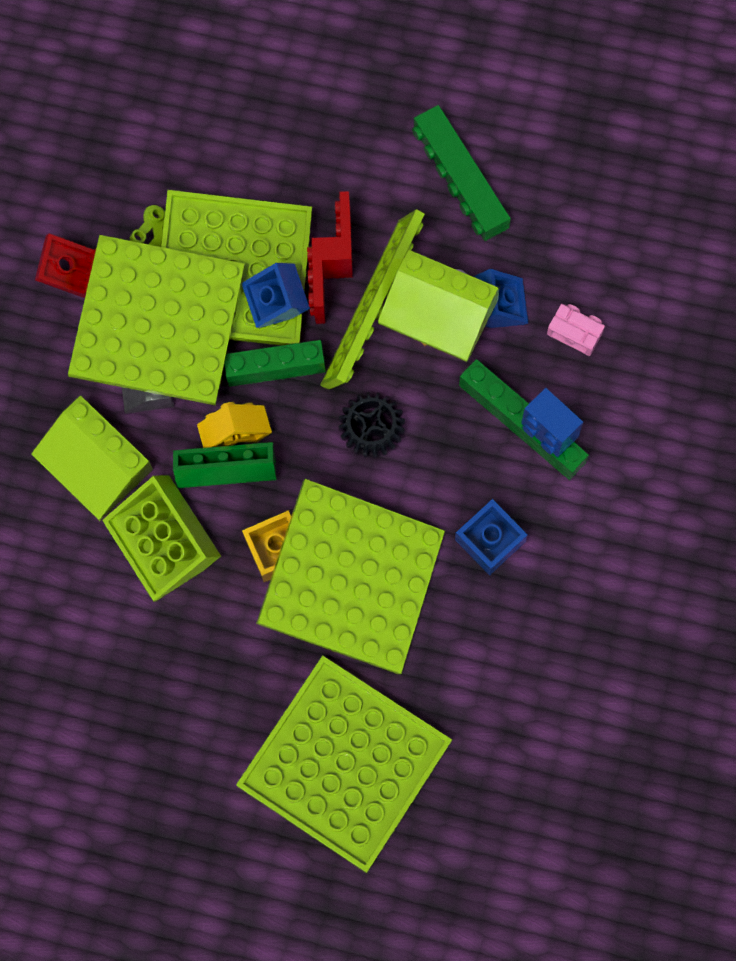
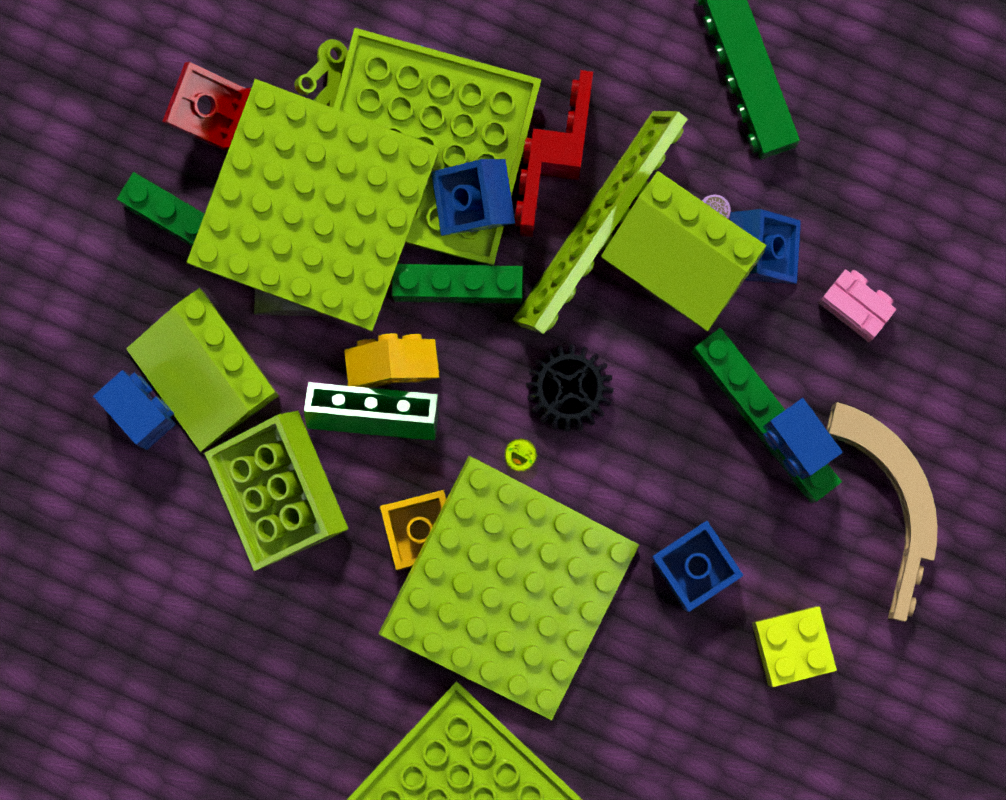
camera: 10 degrees right, 10 degrees up
none -> blue brick [93,370,176,450]
none -> green brick [117,172,205,247]
none -> clear neon green tile [504,439,537,472]
none -> neon yellow brick [752,606,837,687]
none -> tan arch [826,402,937,622]

